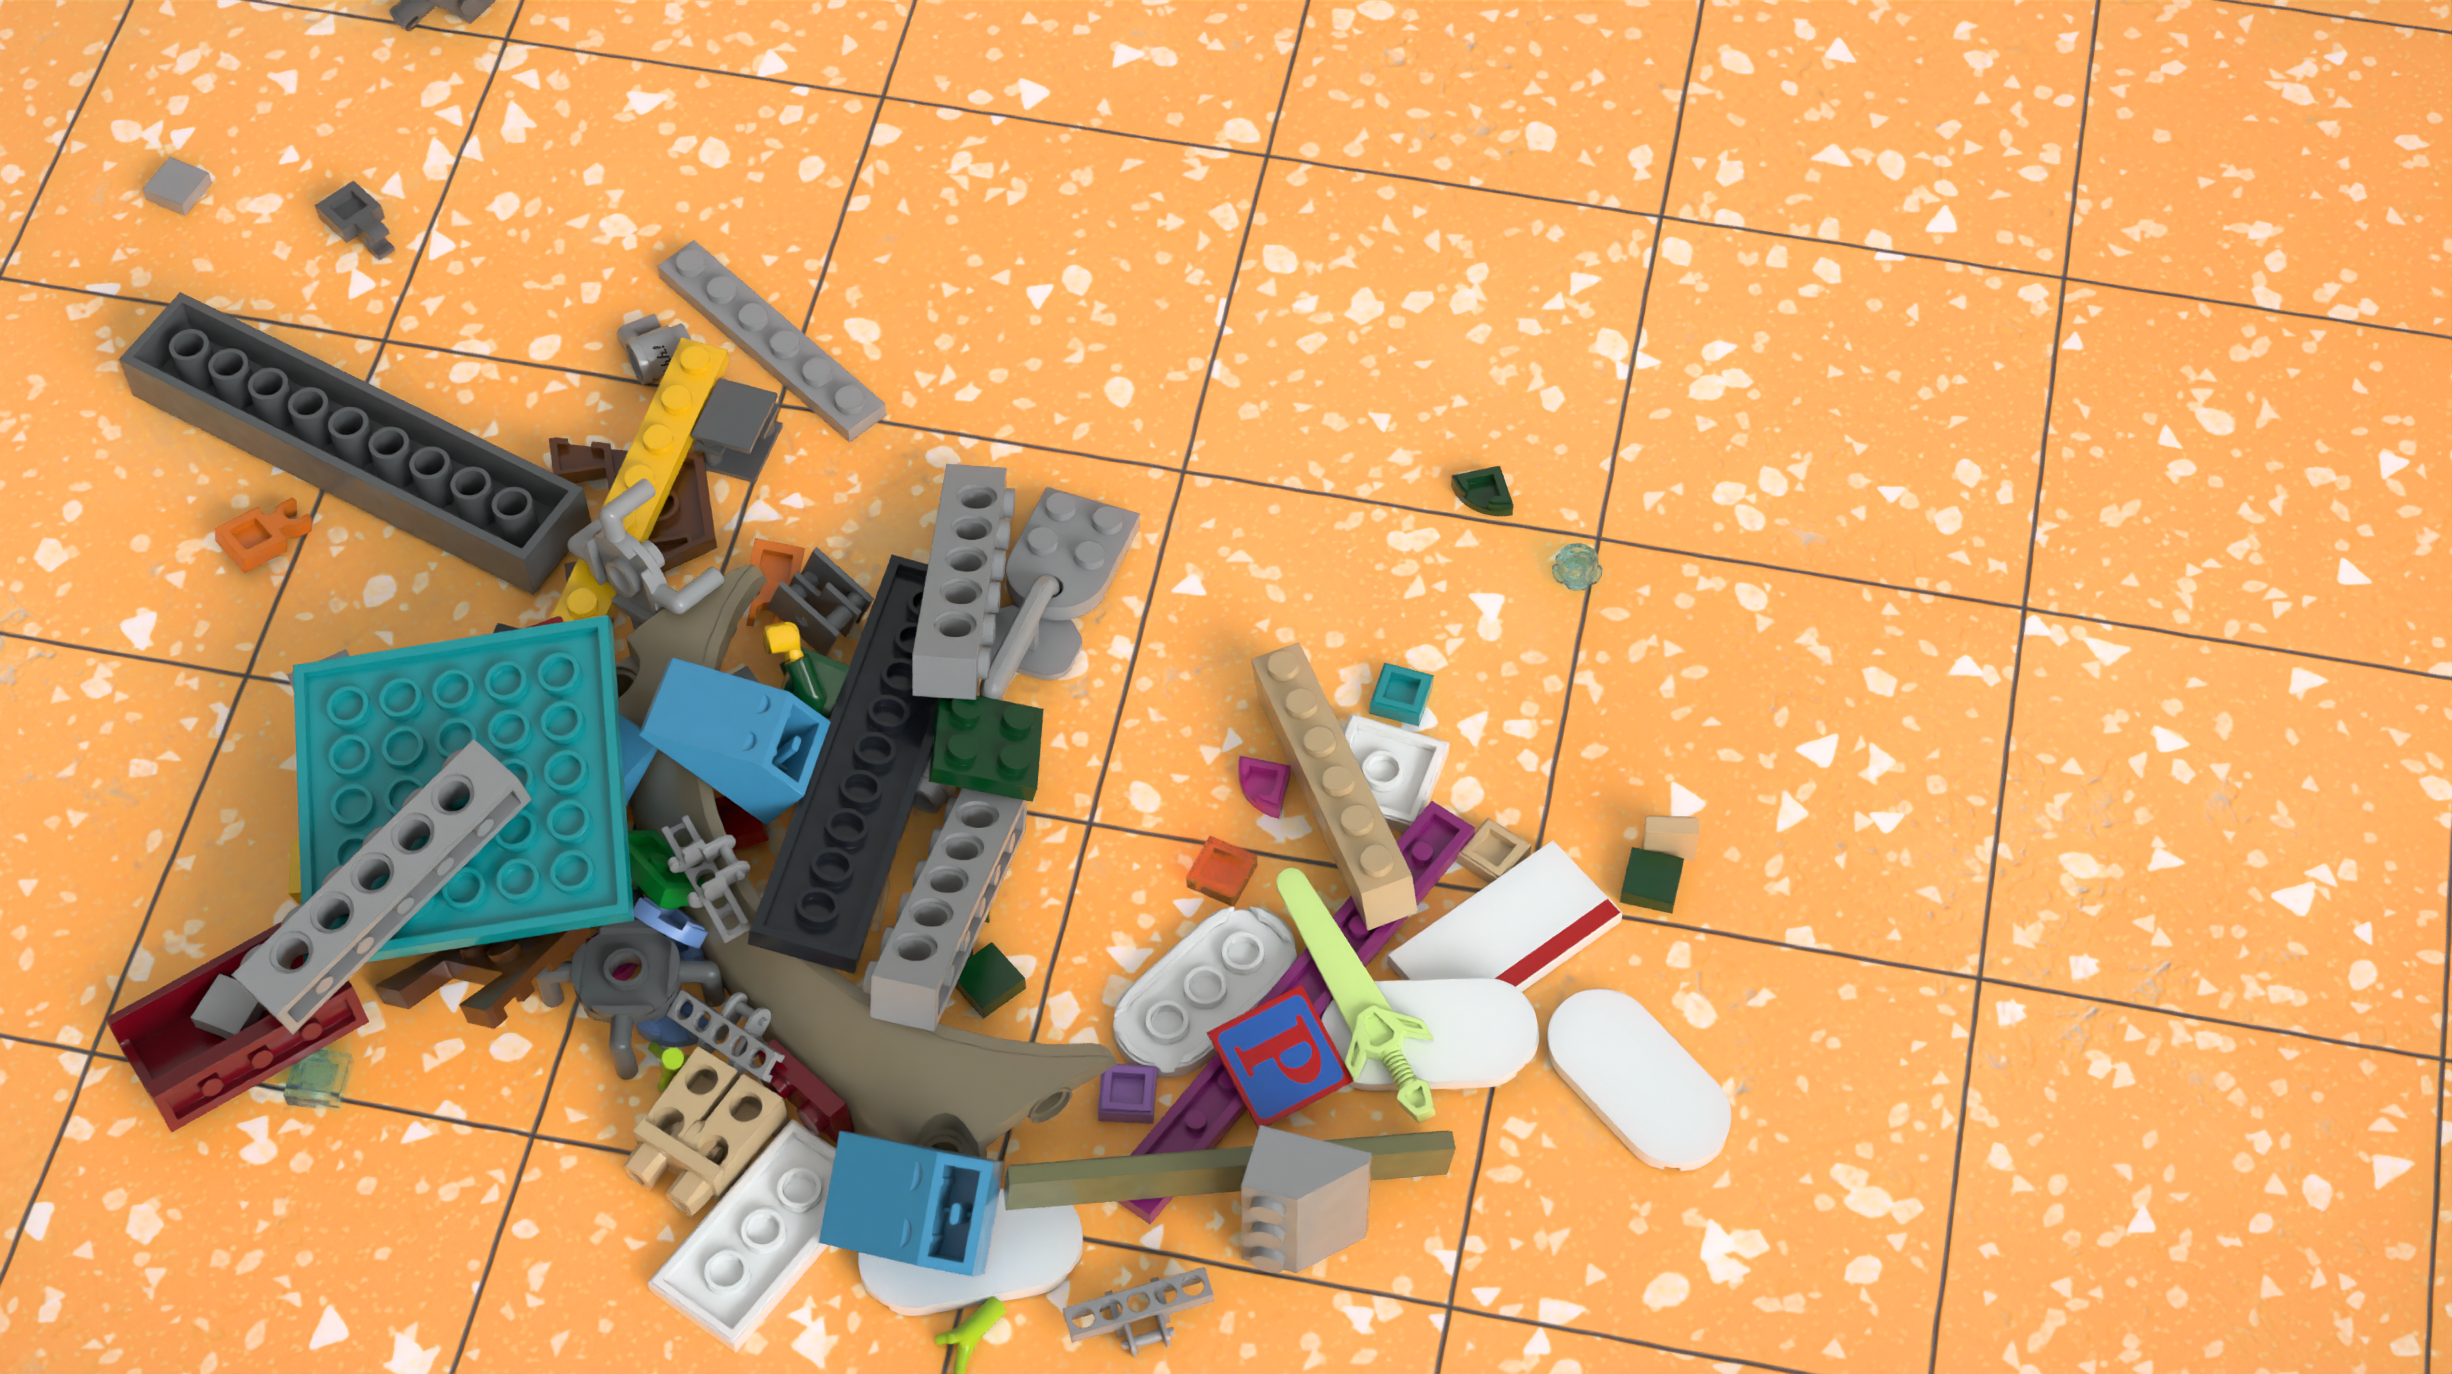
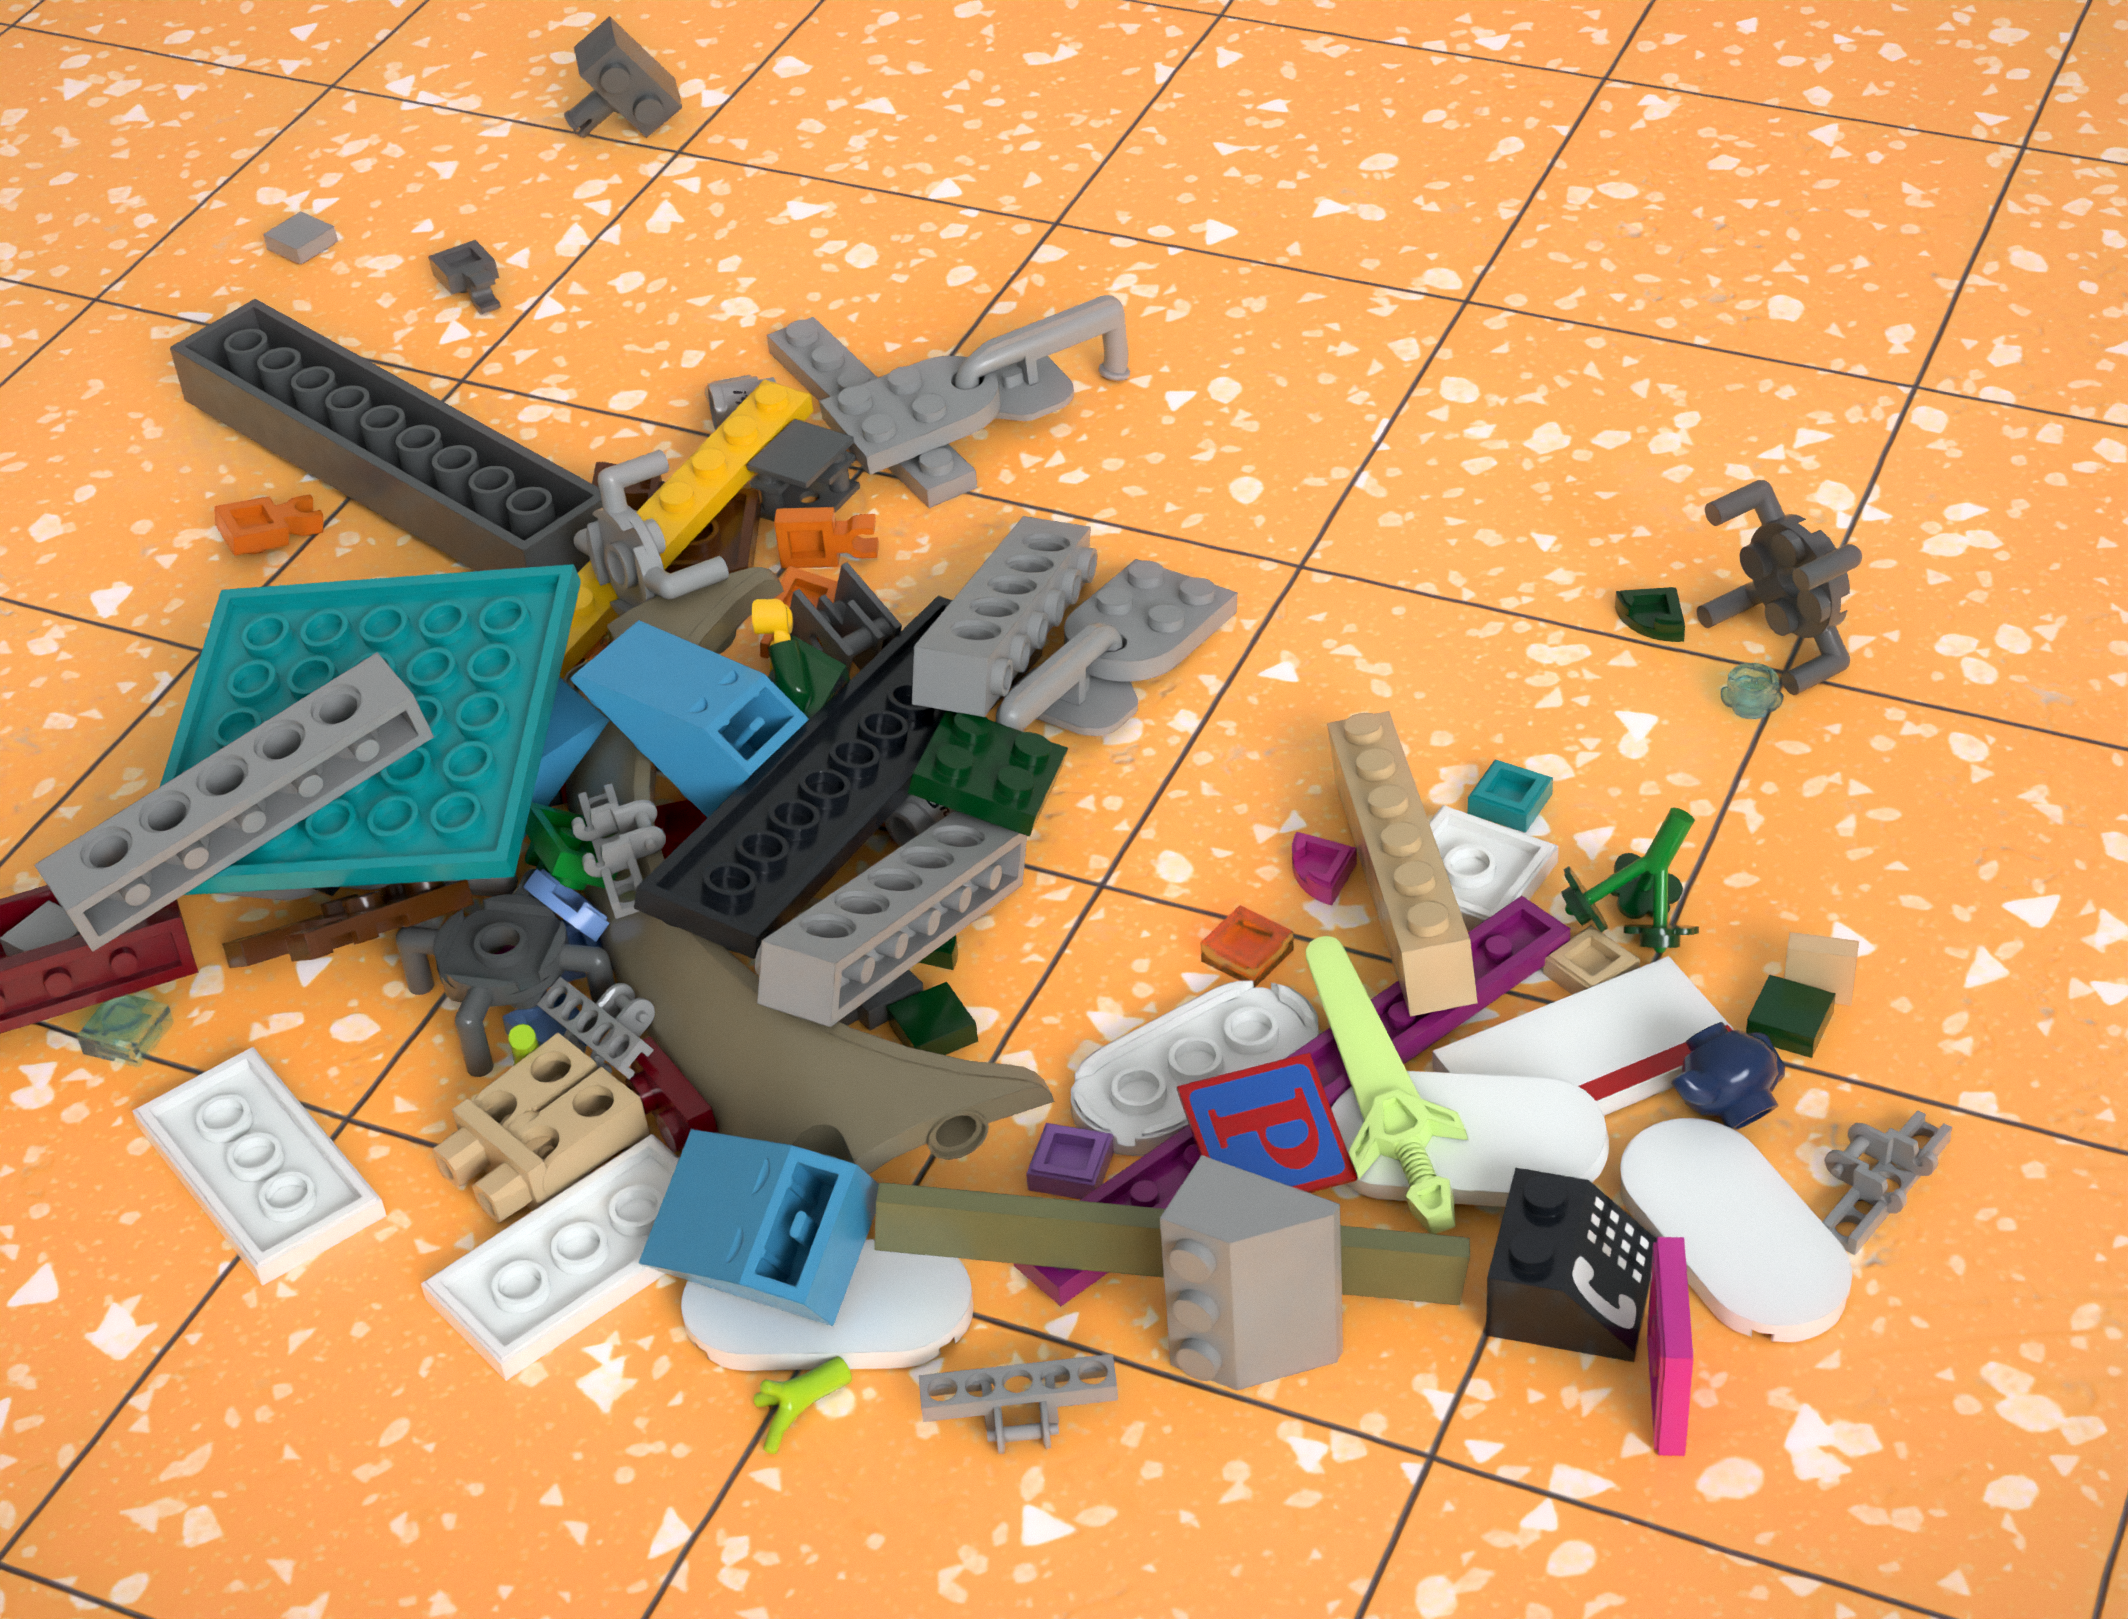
camera: 15 degrees right, 15 degrees down
none -> white tile [132,1047,387,1286]
none -> orange plate [774,507,879,568]
none -> light grey plate [819,295,1130,475]
none -> black slope [1486,1168,1657,1362]
none -> plant [1561,807,1699,953]
none -> dark pink tile [1647,1237,1694,1456]
none -> dark blue piece [1671,1022,1785,1131]
none -> dark grey plate [1697,480,1862,695]
none -> light grey piece [1823,1110,1952,1255]

